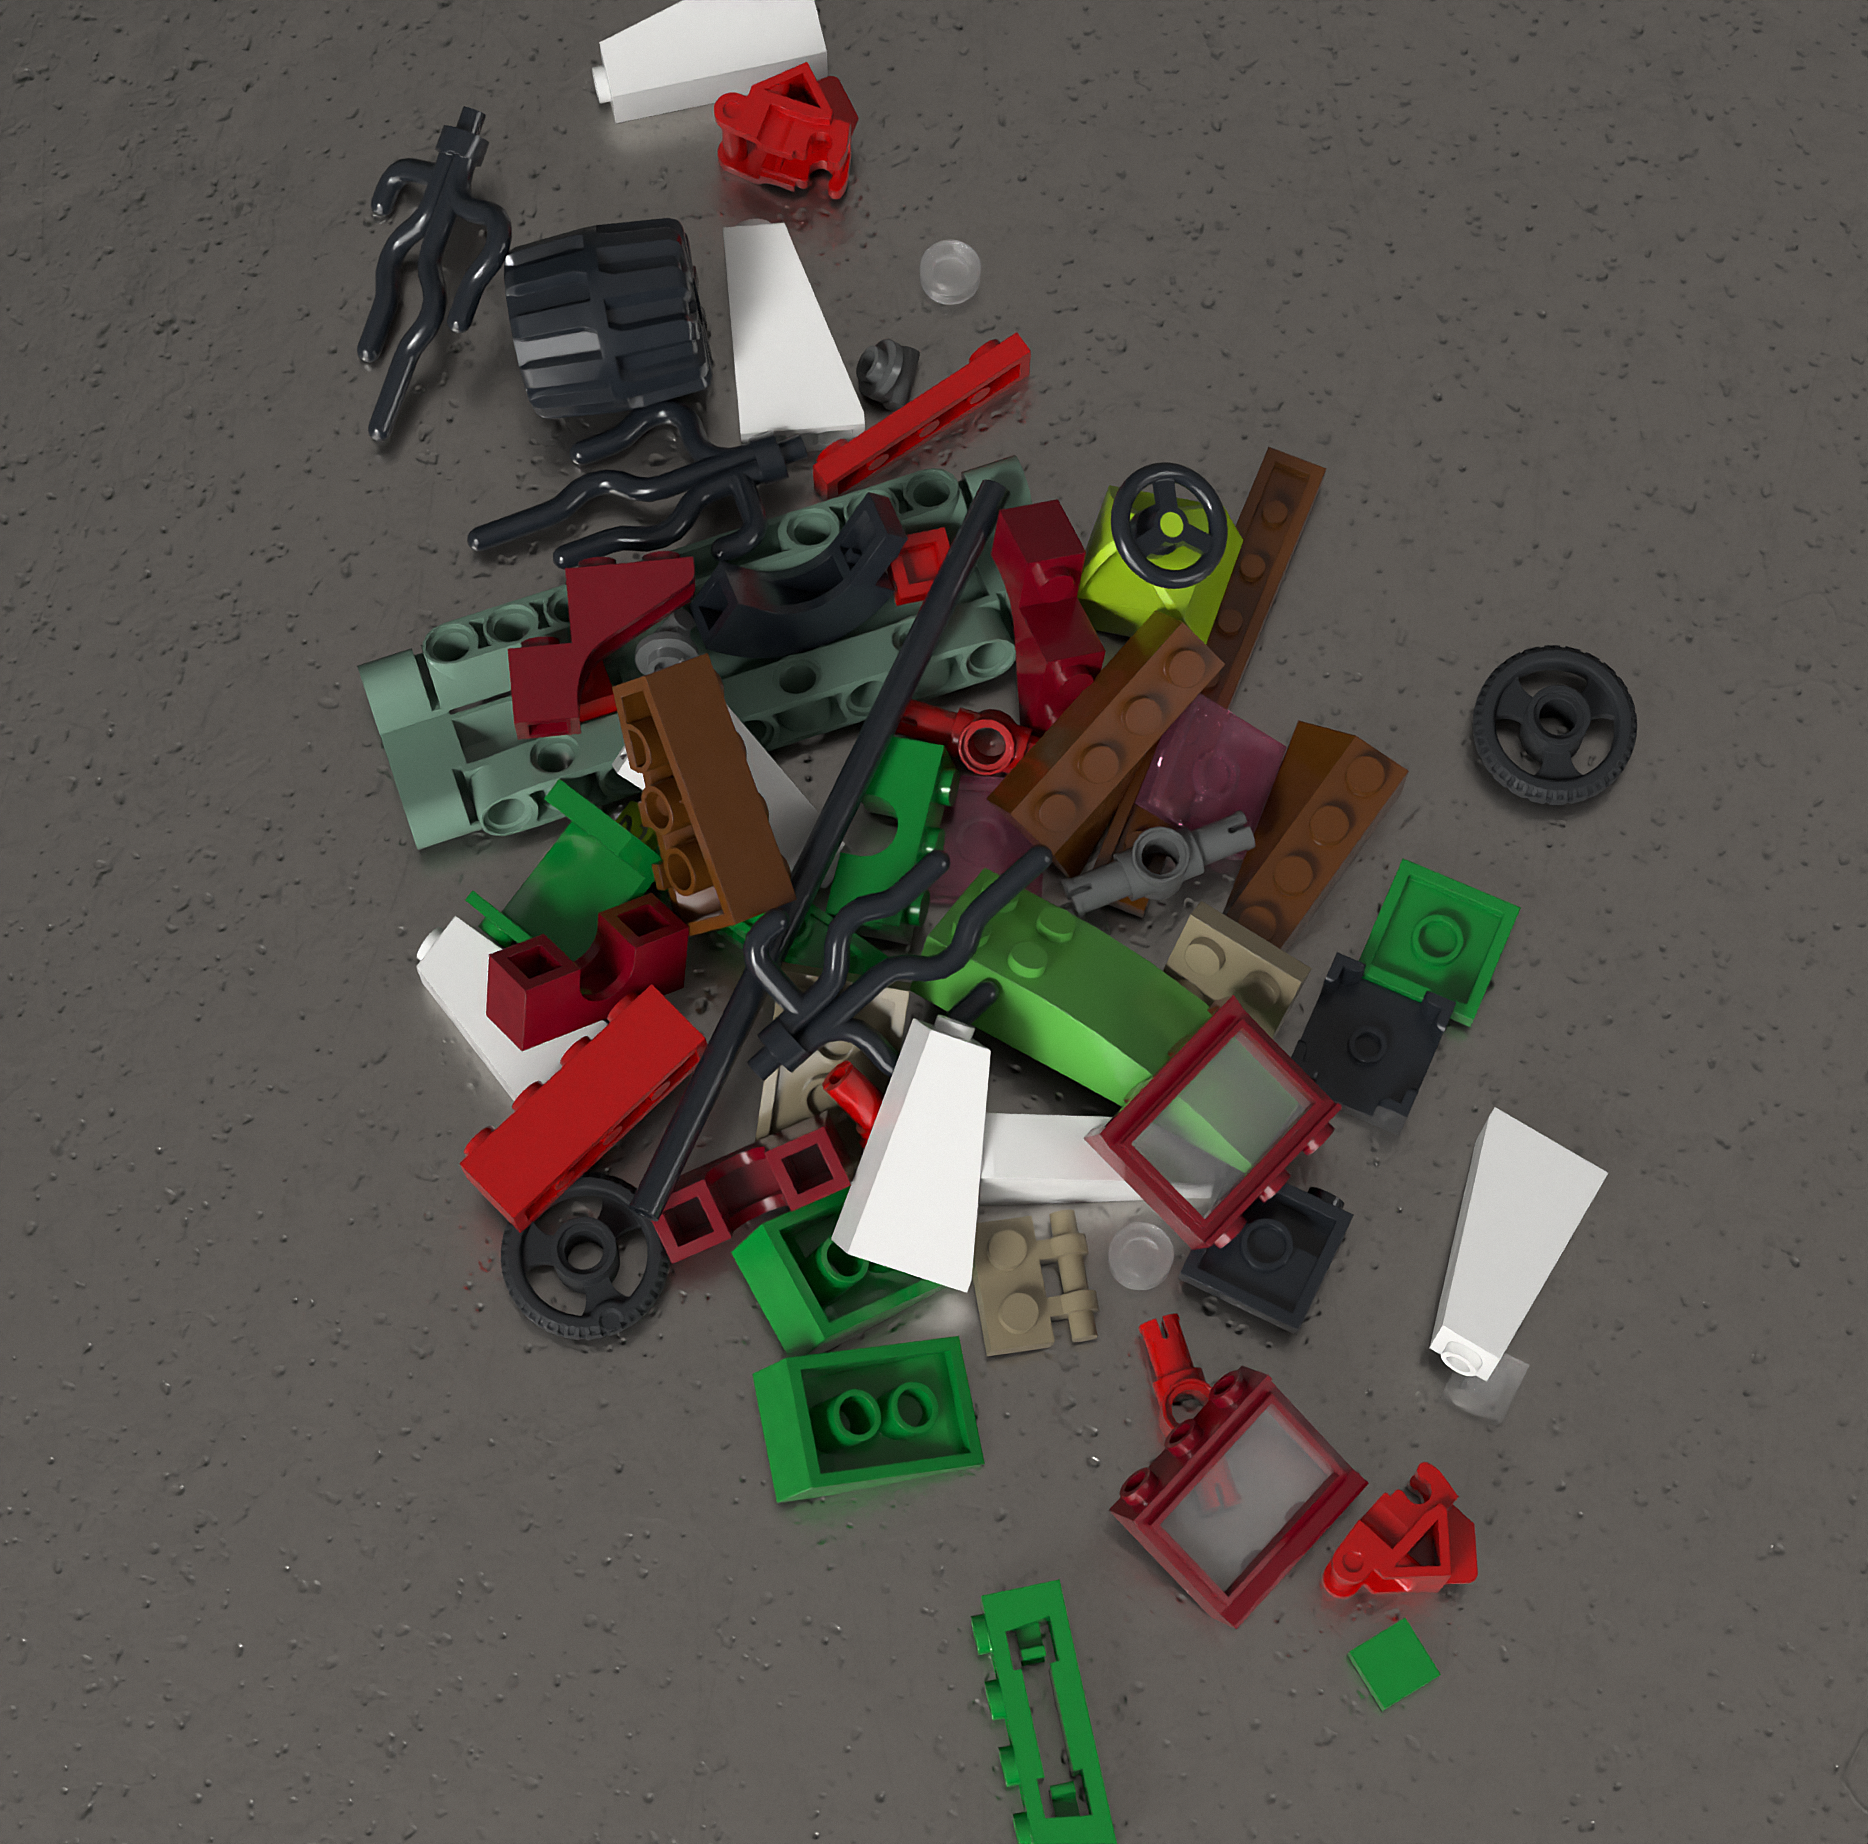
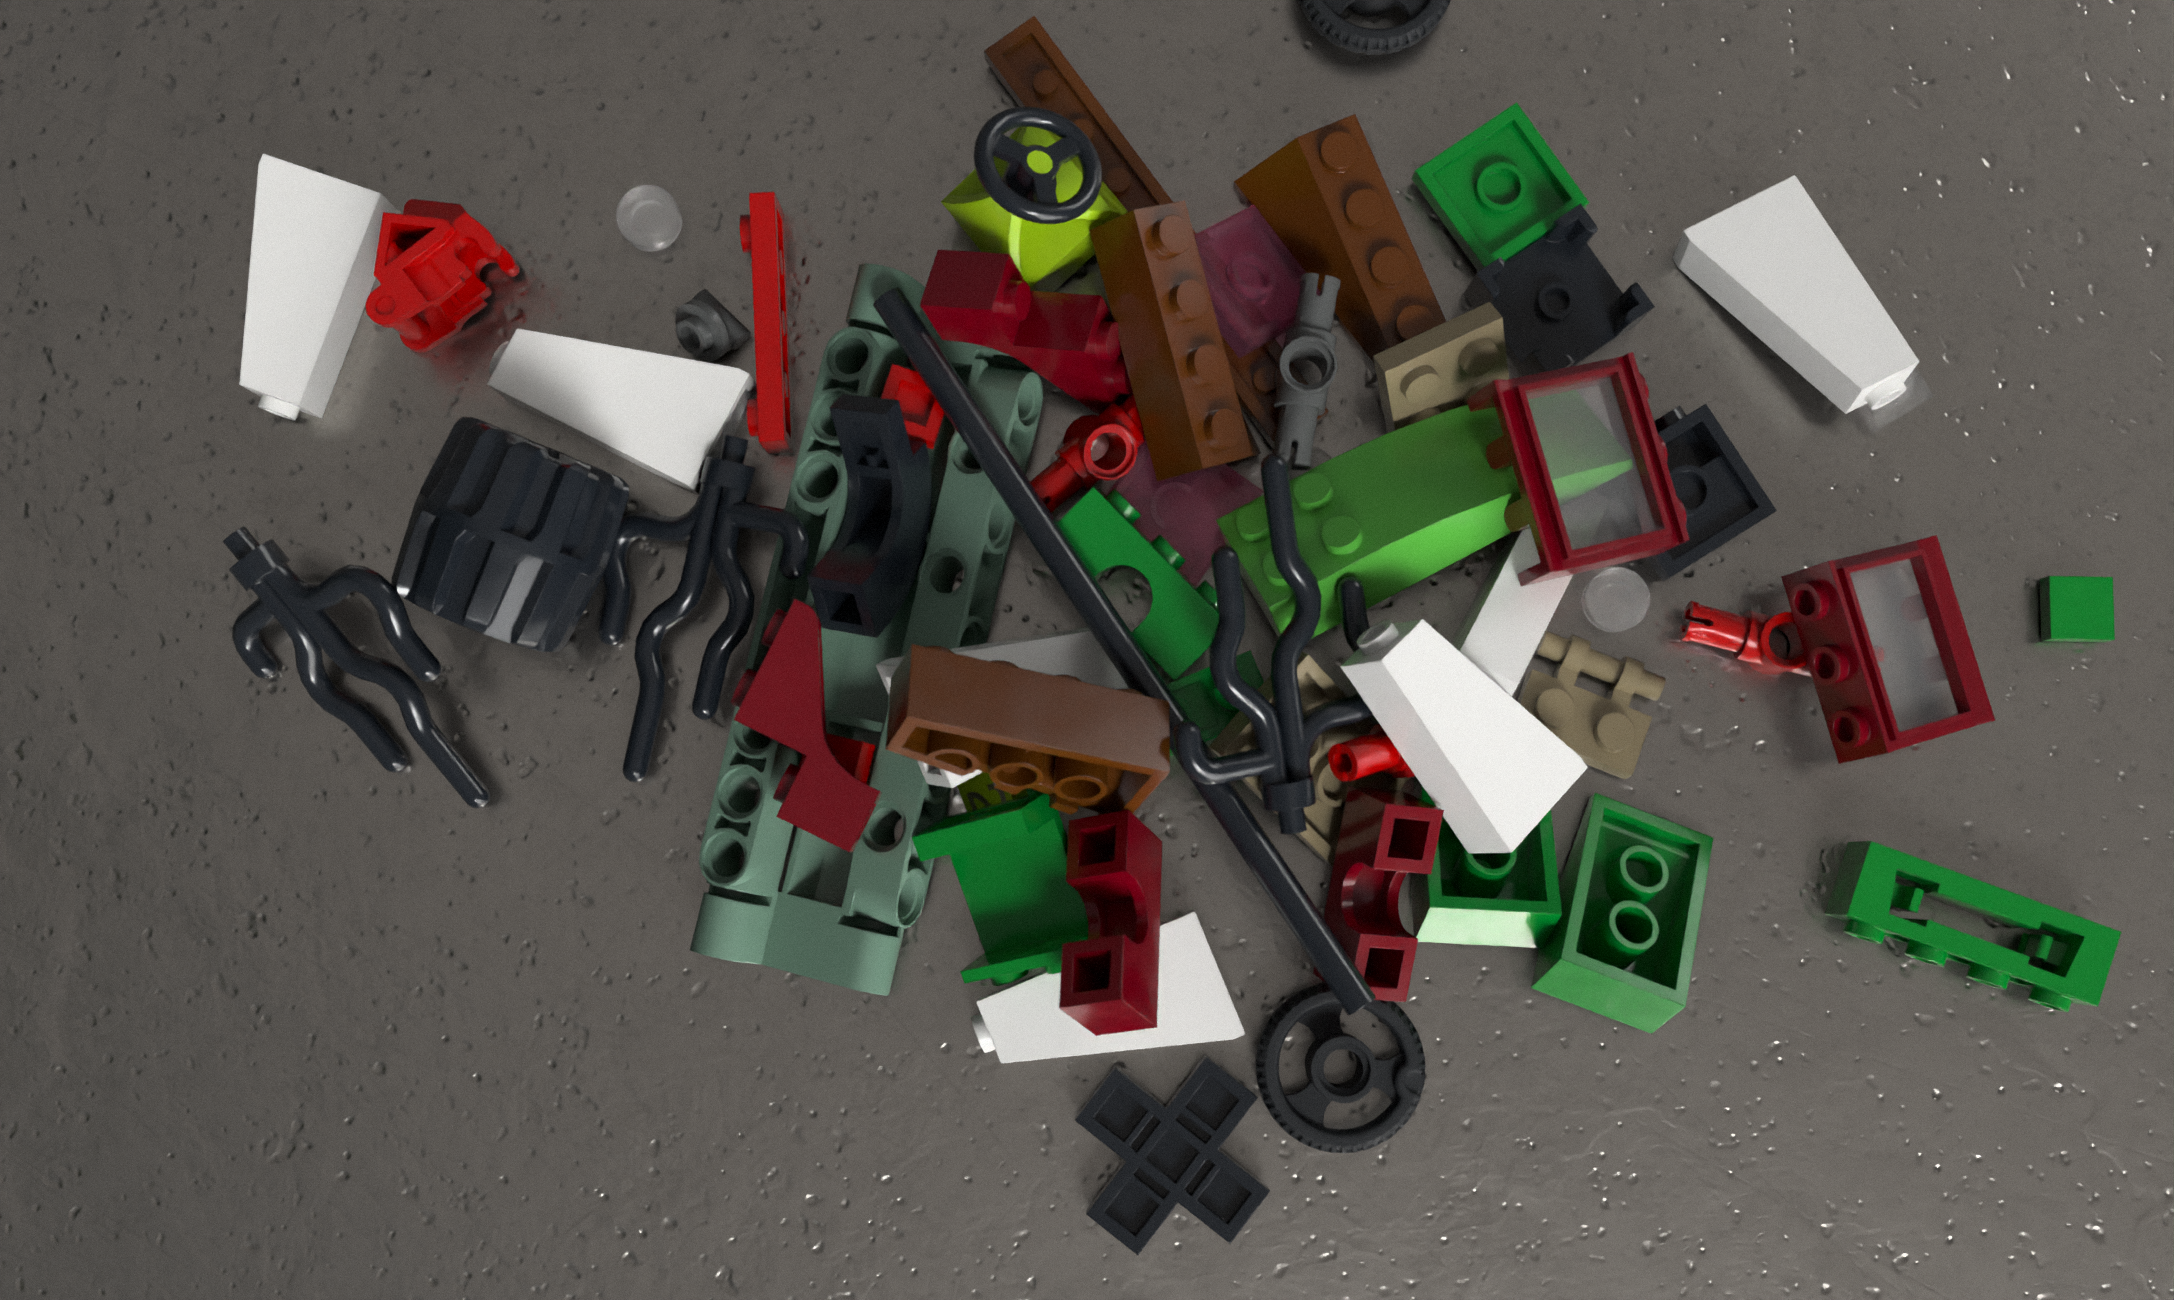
camera: 55 degrees left, 10 degrees up
red brick [459,984,707,1233] -> none
dark grey plate [635,608,699,675] -> none
red piece [1322,1462,1478,1599] -> none
none -> black plate [1075,1055,1270,1255]

